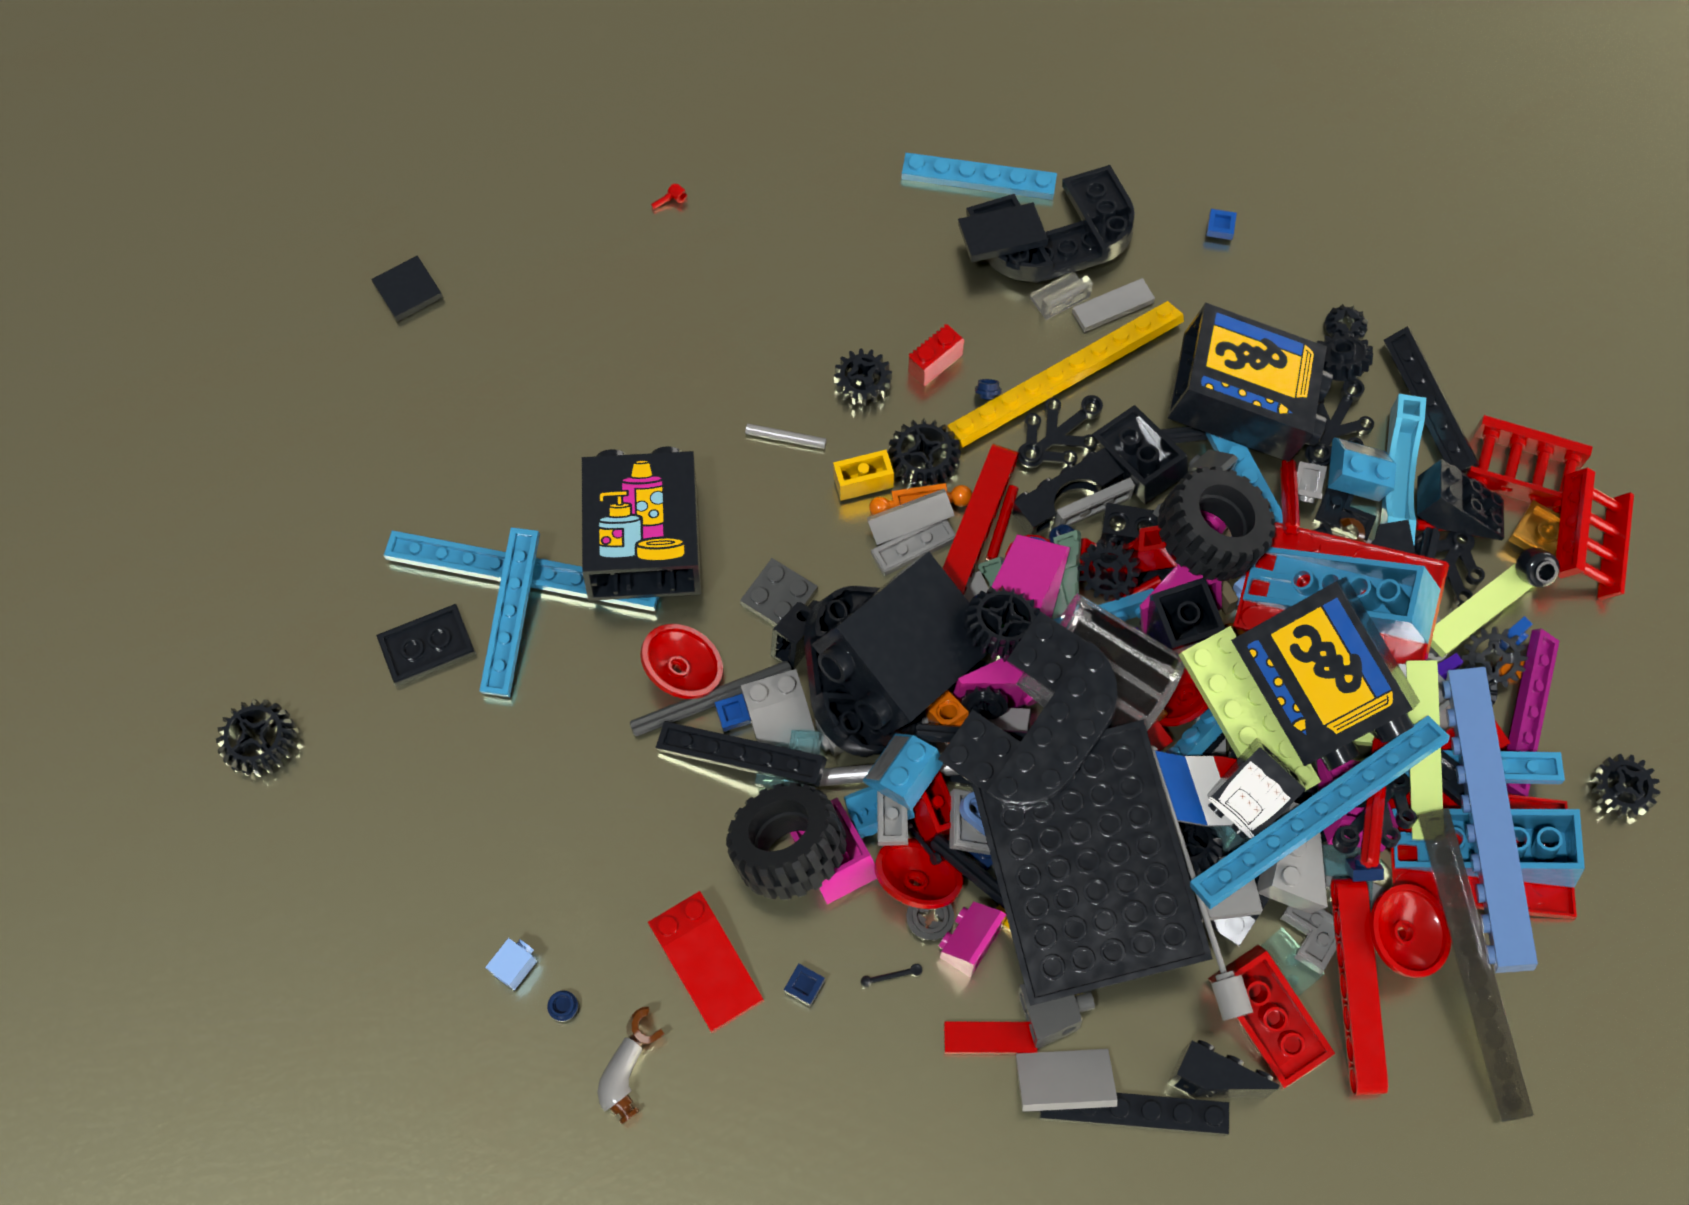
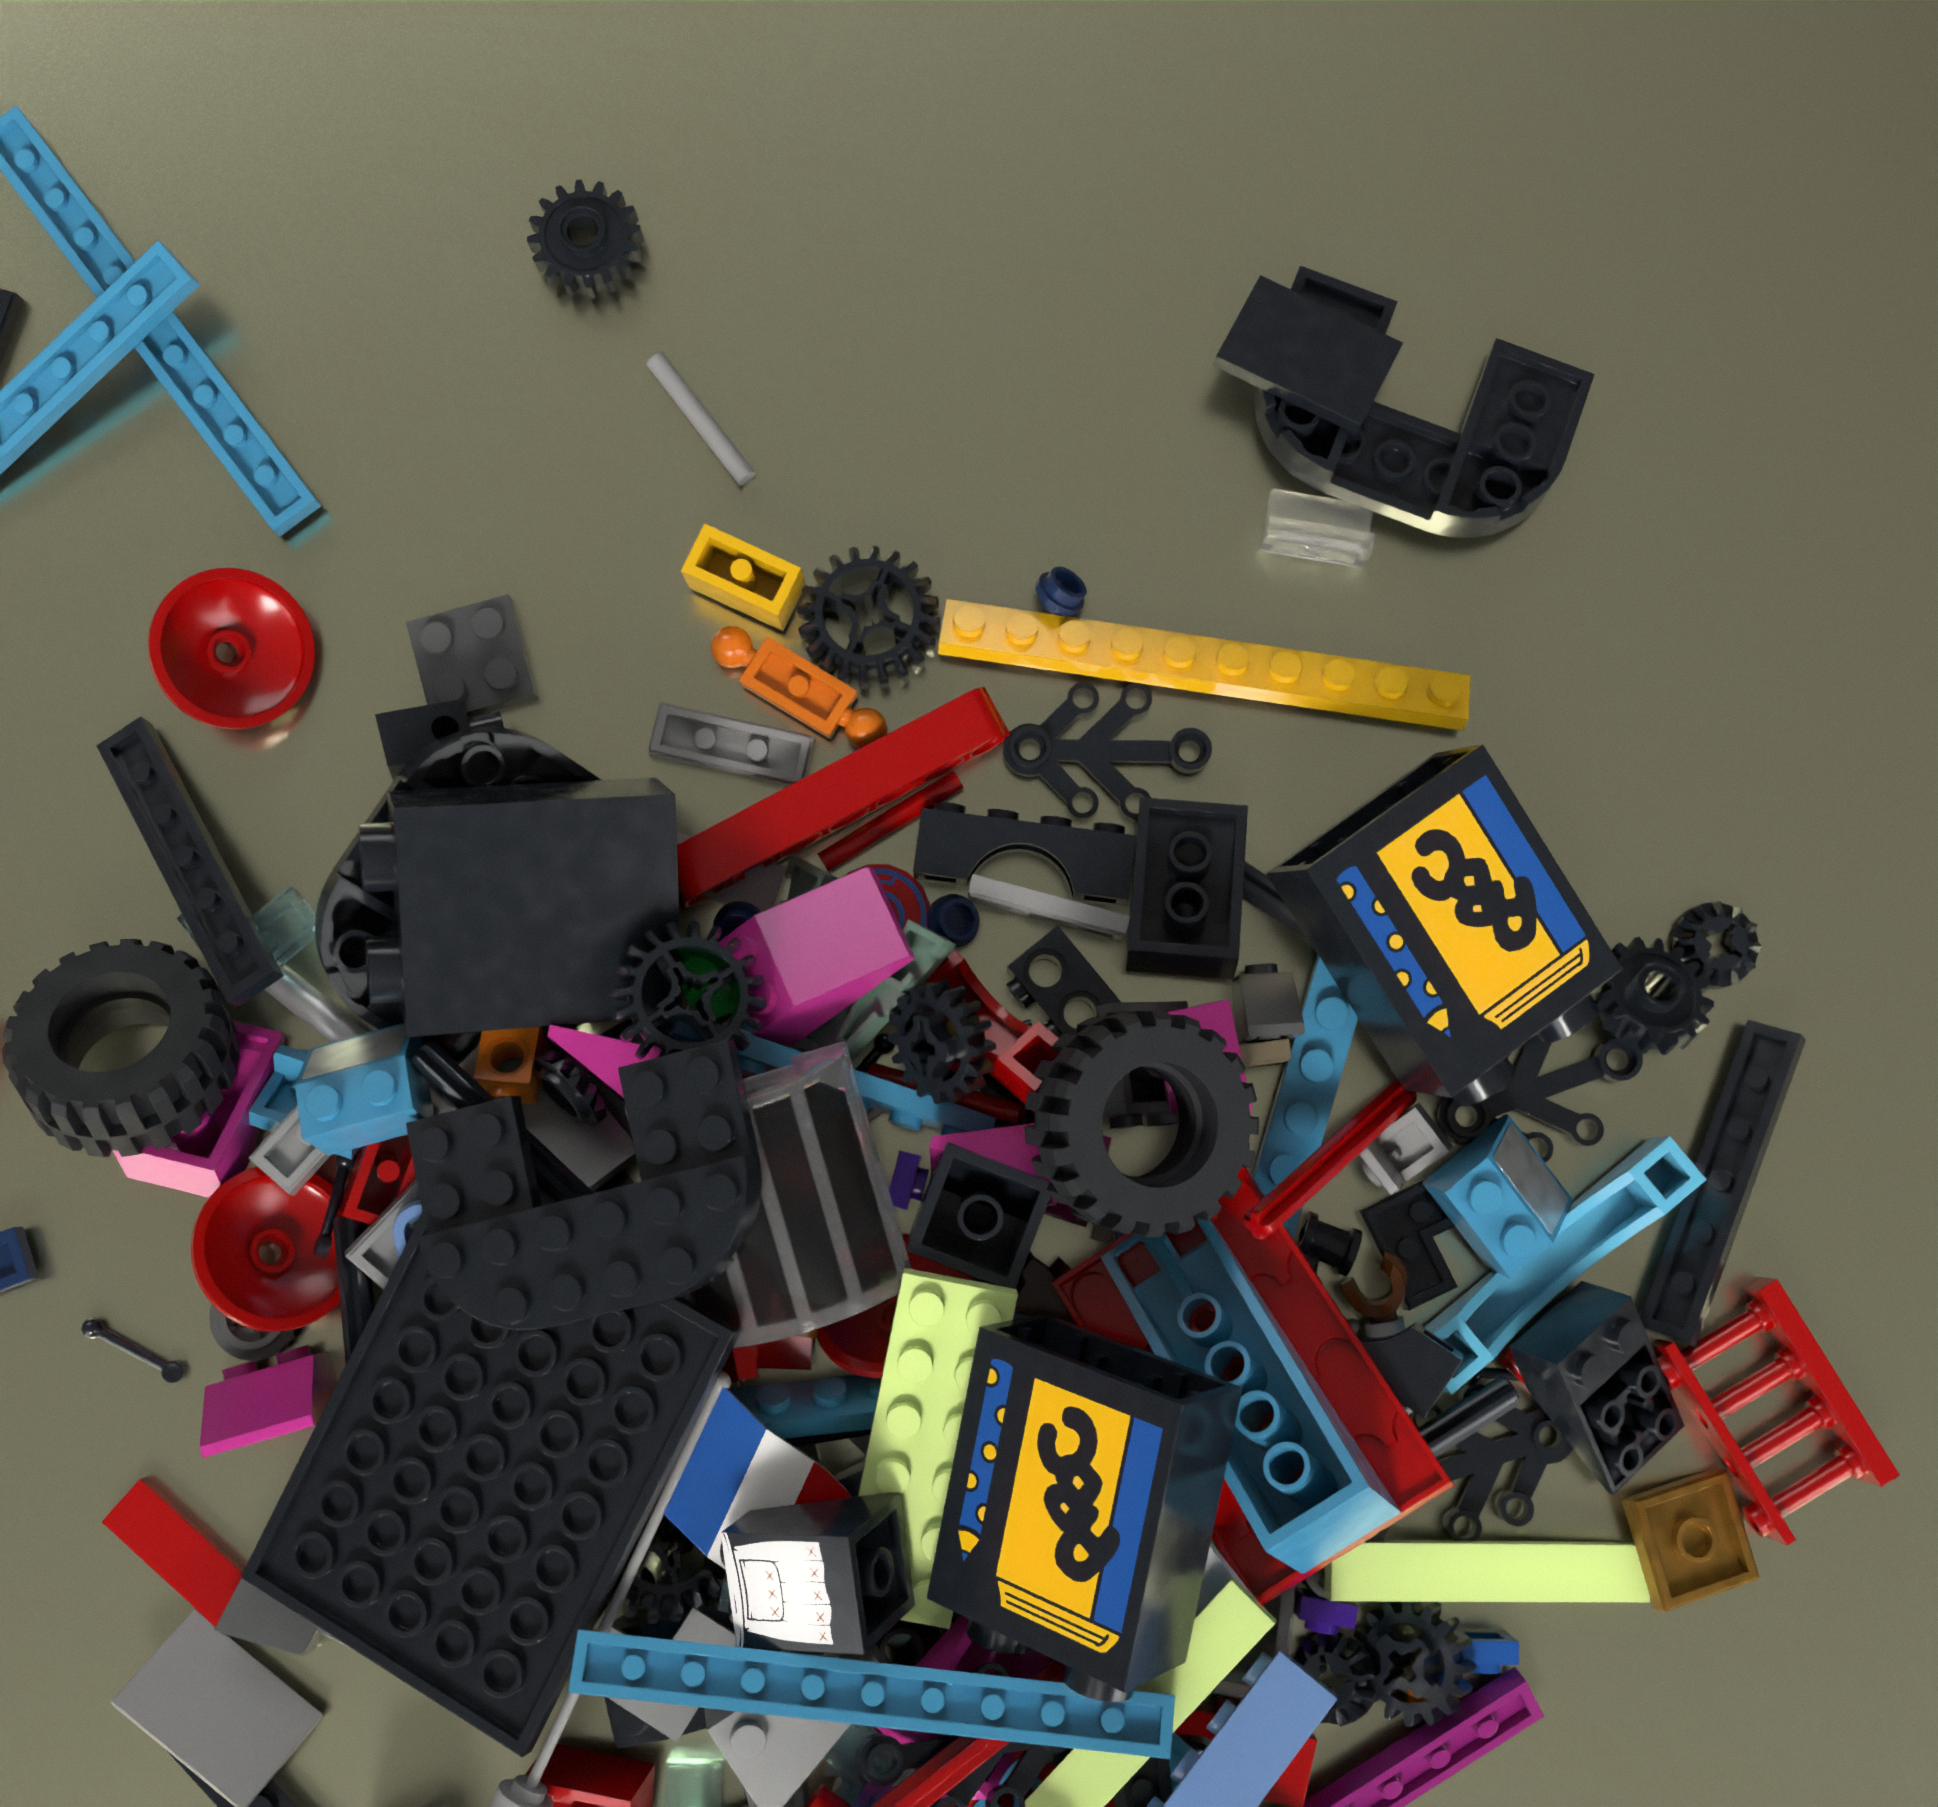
camera: 40 degrees right, 15 degrees up
black brick [582,446,701,601] -> none
dark grey axle [630,661,792,736] -> none
blue plate [715,694,751,732] -> none
light grey slope [741,669,822,756] -> none
black gear [834,348,892,406] -> none
light grey tile [867,488,955,545] -> none
dark azure plate [901,153,1057,200] -> none
red brick [908,324,964,386] -> none
light grey tile [1072,278,1155,332] -> none
blue plate [1206,209,1237,240] -> none
black head [1515,547,1560,588] -> none
red fence [1556,467,1634,600] -> none
none -> black gear [527,180,644,298]

